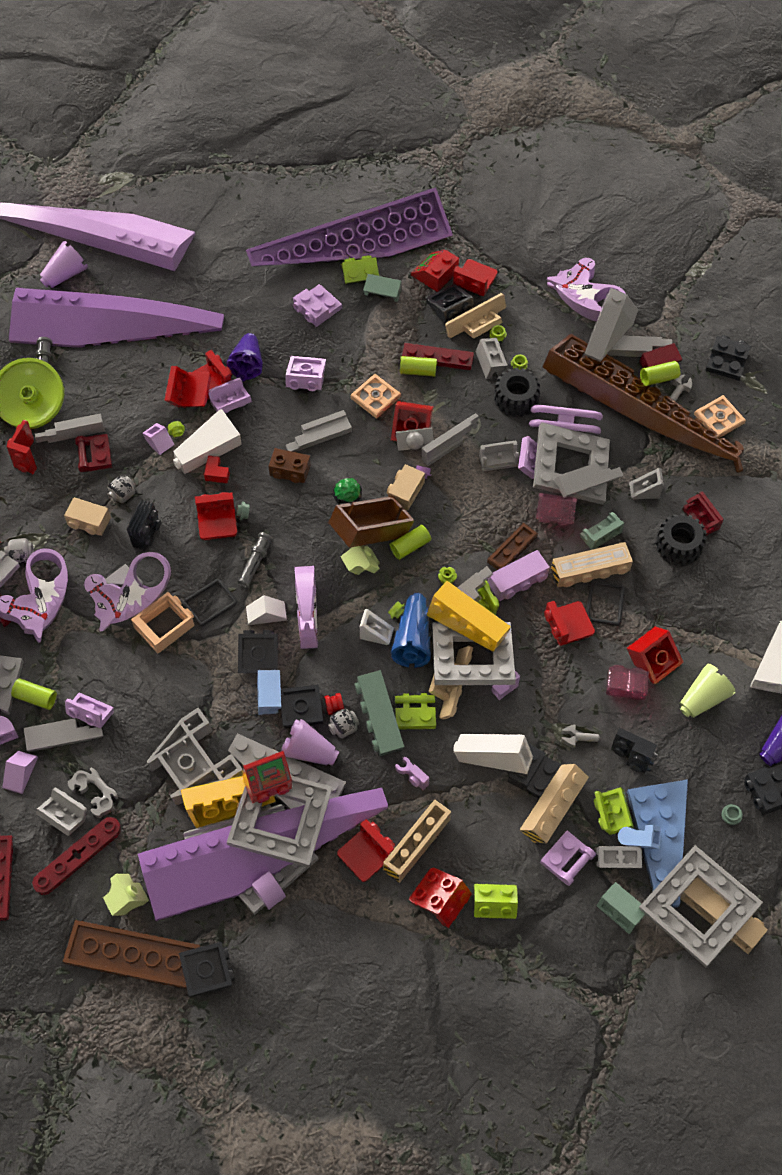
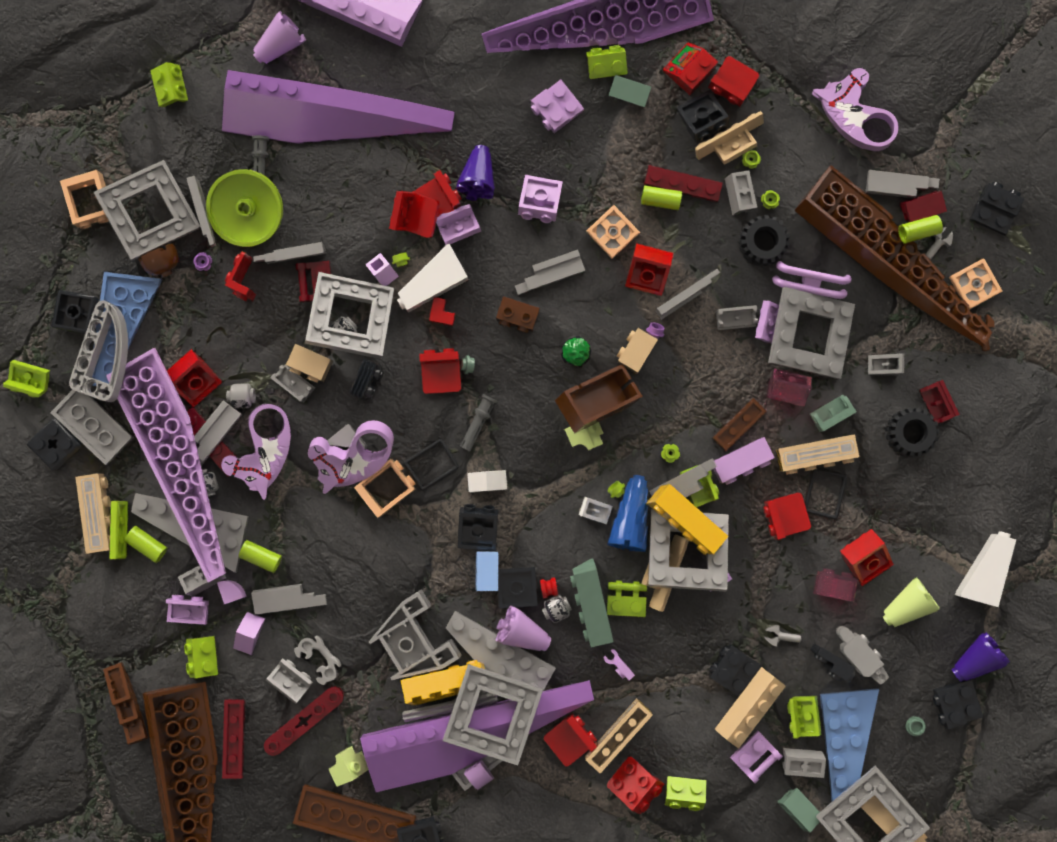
camera: 10 degrees right, 25 degrees up
lavender bracket [65,693,114,729] -> none
red slope [243,751,292,804] -> none
lavender animal [295,566,318,649] -> none
lime pin [390,525,431,560] -> none
light grey tile [396,427,434,451] -> none
white slope [454,734,533,774] -> none
light grey piece [554,463,623,498] -> none
light grey wedge [584,288,638,362] -> none
light blue leg [618,825,661,849] -> none
none -> light grey hinge [270,364,315,403]
none -> light grey plate [305,272,394,359]
none -> light grey hinge [836,626,889,685]

